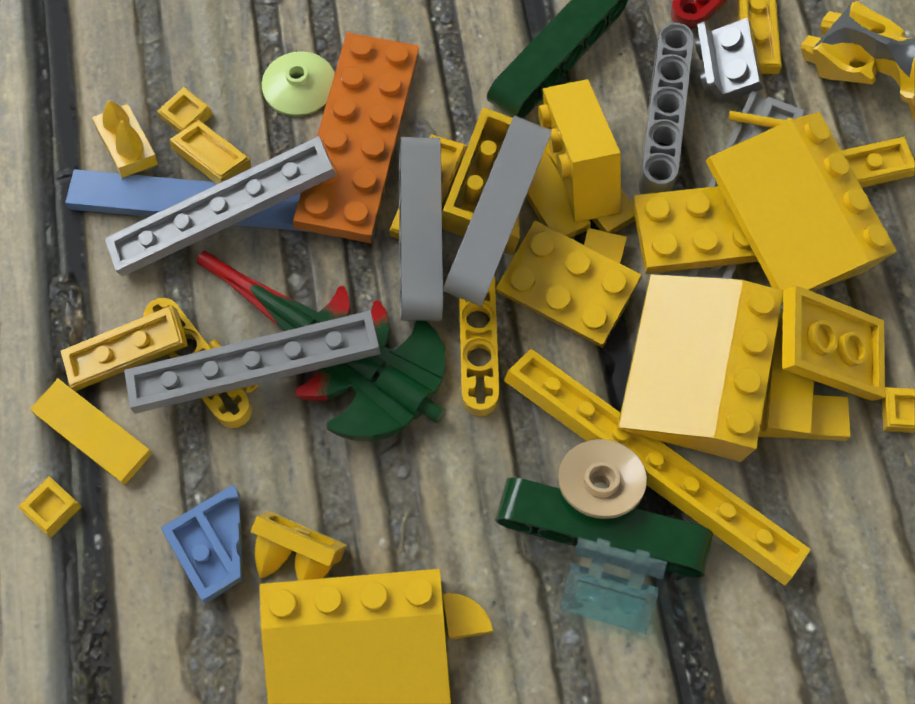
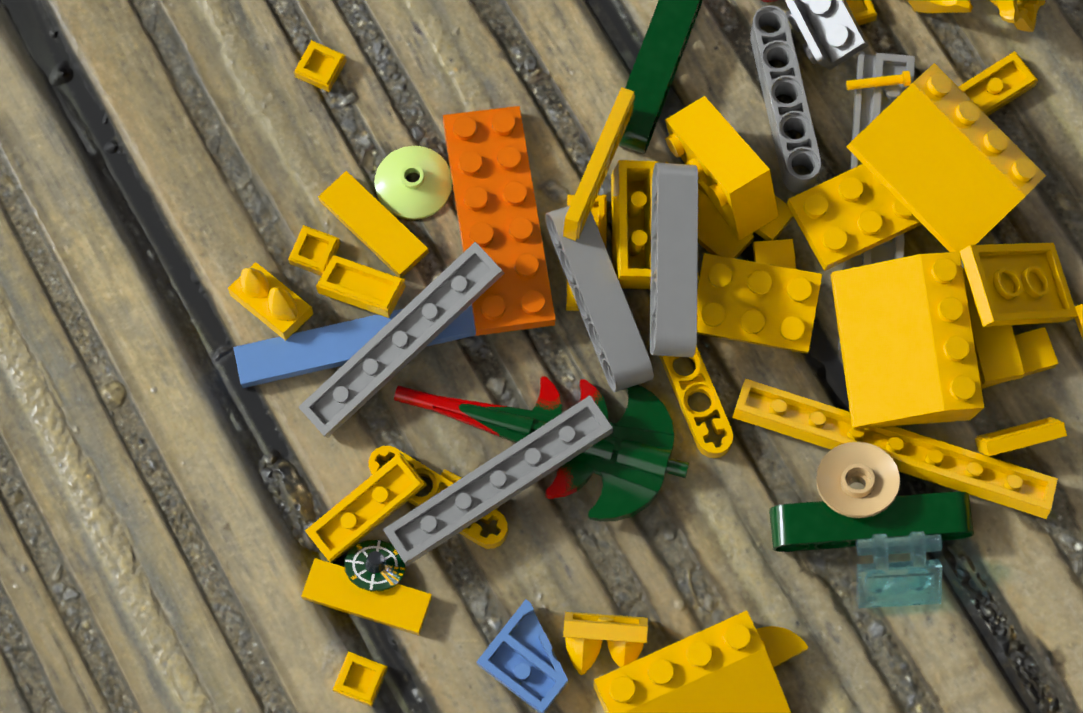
camera: 20 degrees left, 5 degrees up
none -> yellow tile [318,171,429,278]
none -> dark green piece [344,540,406,591]
none -> yellow tile [563,87,635,241]
none -> yellow tile [975,417,1067,456]

